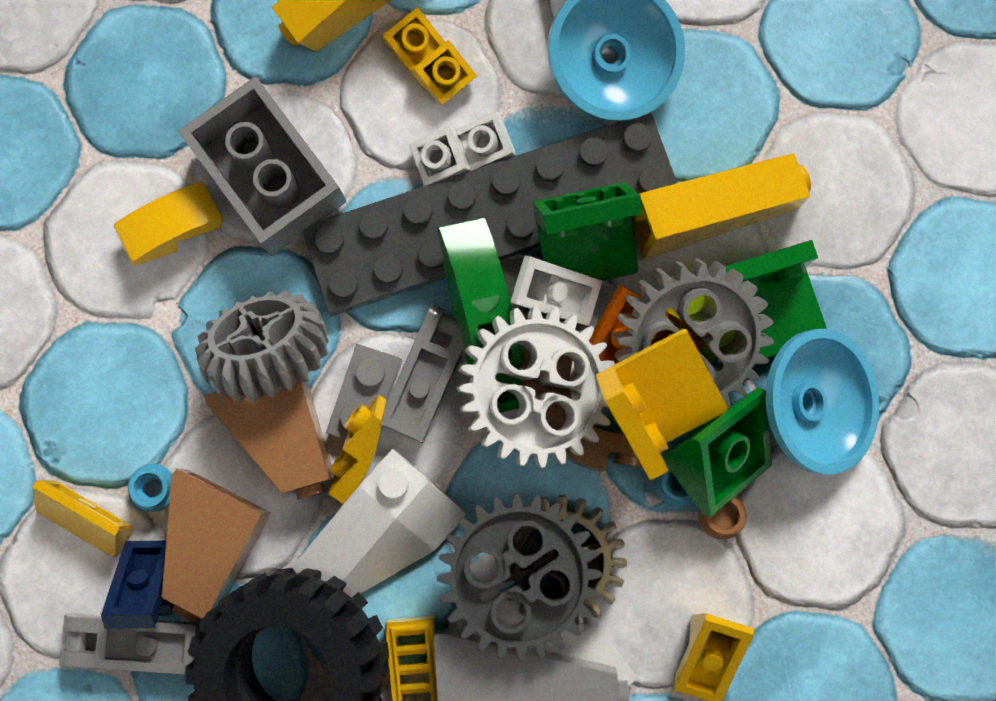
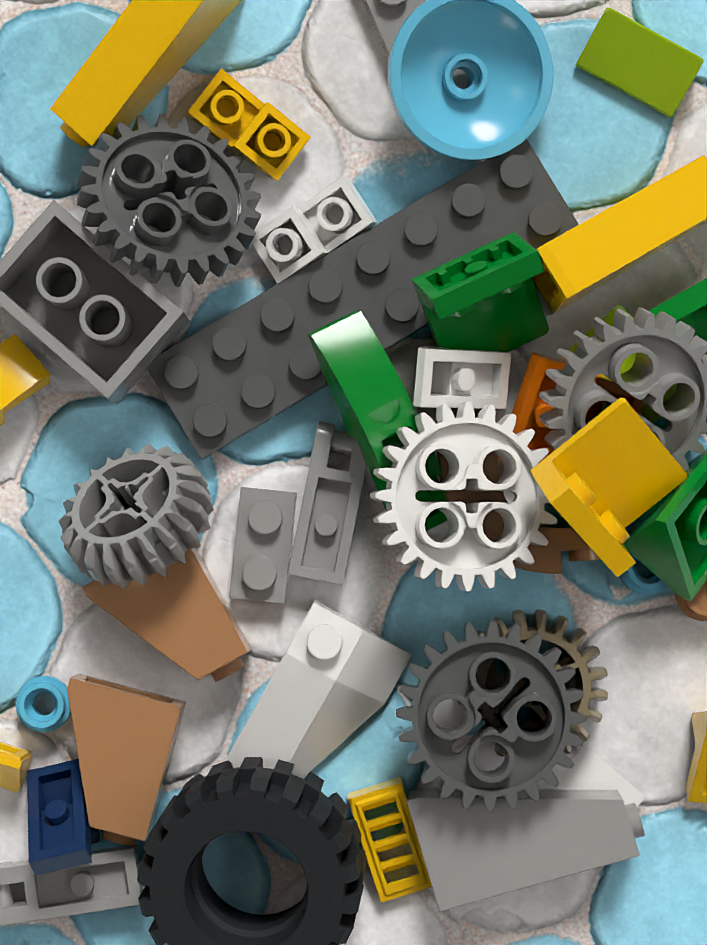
camera: 15 degrees left, 5 degrees up
yellow slope [329,395,386,505] -> none
none -> dark grey gear [76,114,261,287]
none -> lime slope [575,7,704,118]

